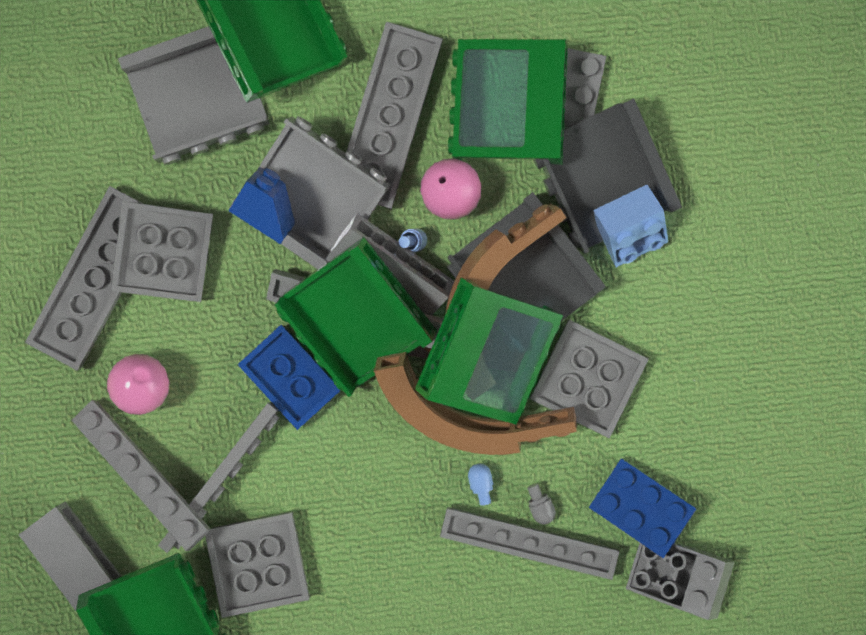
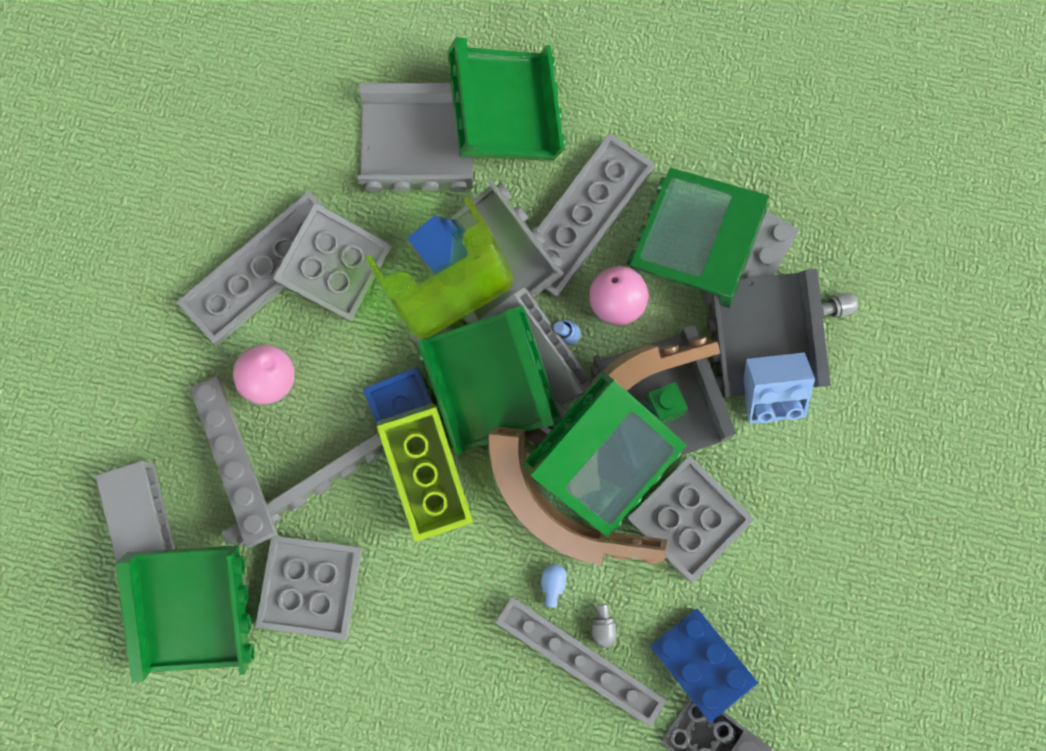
camera: 20 degrees right, 10 degrees down
none -> clear neon green windscreen [365,196,514,339]
none -> lime brick [377,403,474,542]
none -> green brick [645,382,688,424]
none -> light grey cylinder [822,293,859,318]

